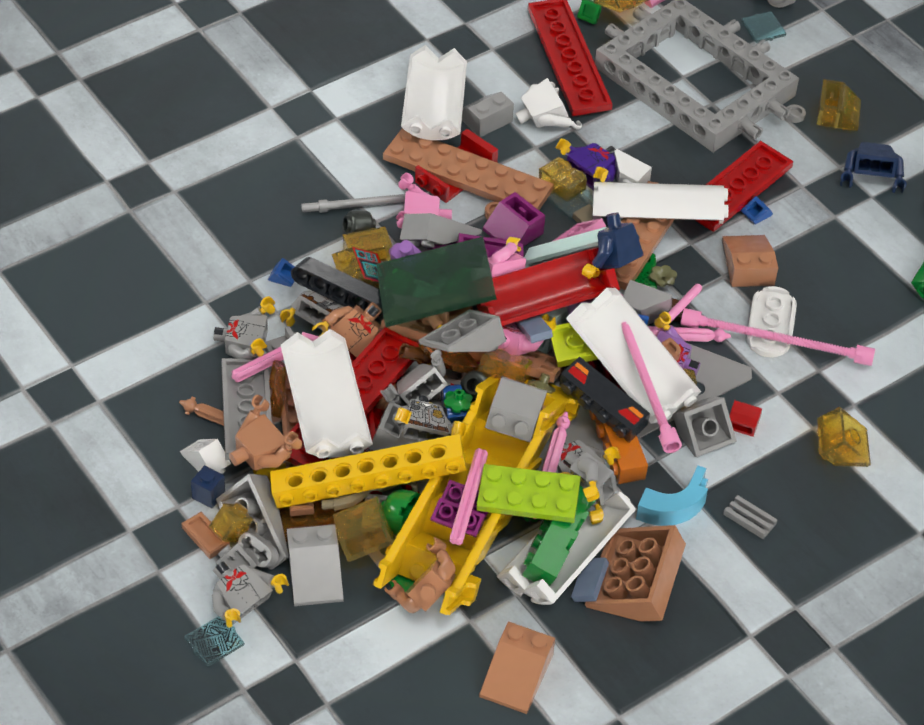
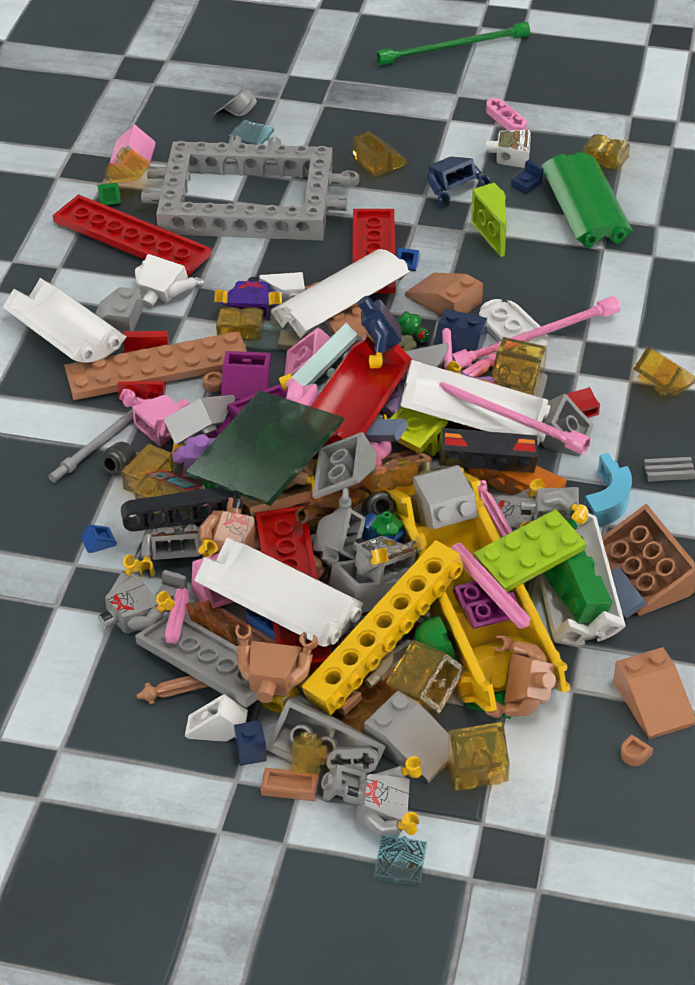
camera: 40 degrees left, 5 degrees down
none -> green animal [397,310,430,343]
none -> dark blue slope [433,309,487,364]
none -> clear yellow slope [447,722,510,791]
none -> lime slope [471,183,507,257]
none -> clear yellow slope [491,337,547,395]
none -> nougat tile [620,734,654,766]

